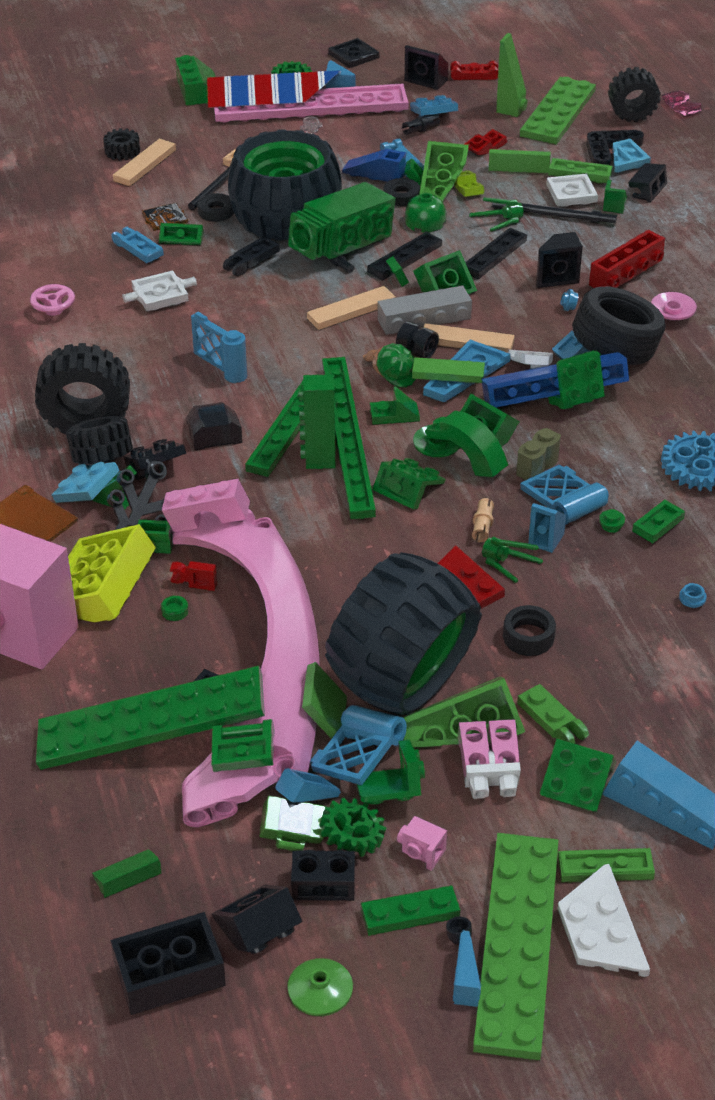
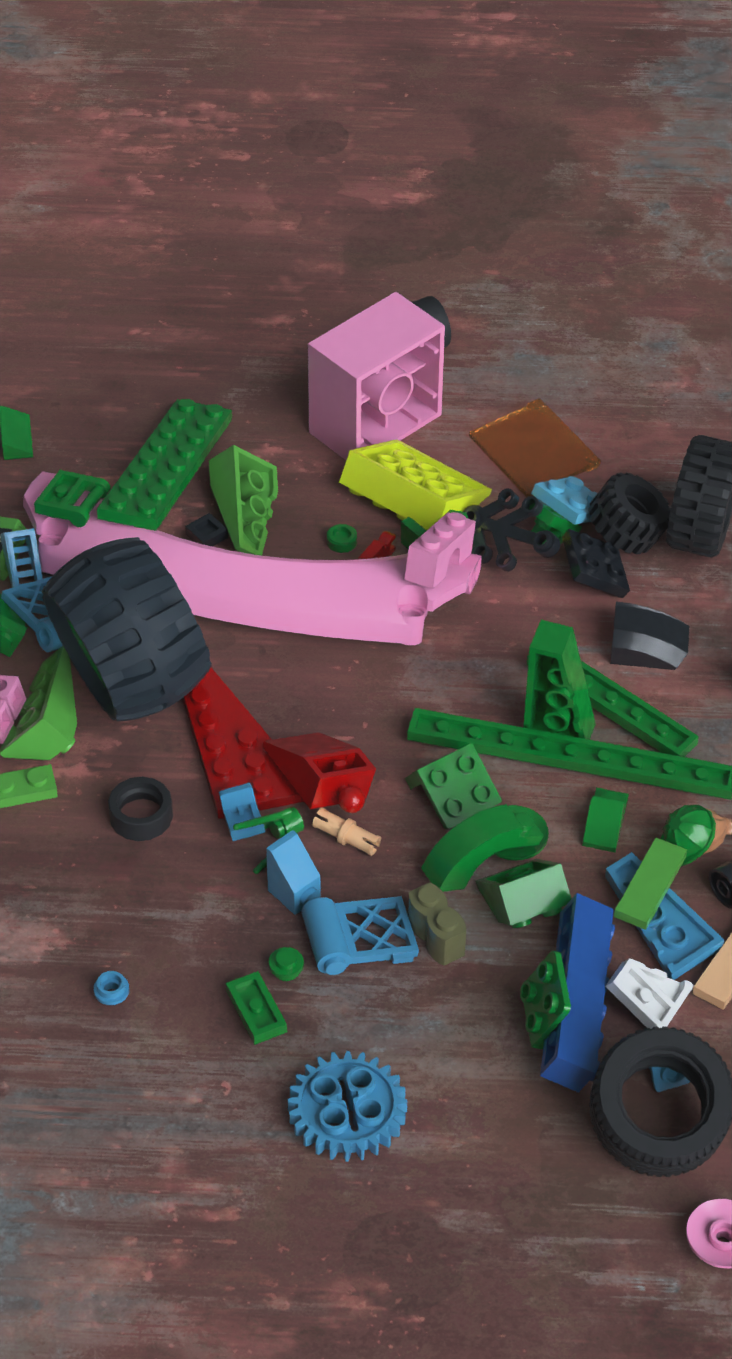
camera: 110 degrees right, 5 degrees up
none -> bright green wedge [209,445,278,556]
none -> dark azure bracket [219,783,265,841]
none -> red slope [262,732,376,813]
none -> green tile [401,517,426,550]

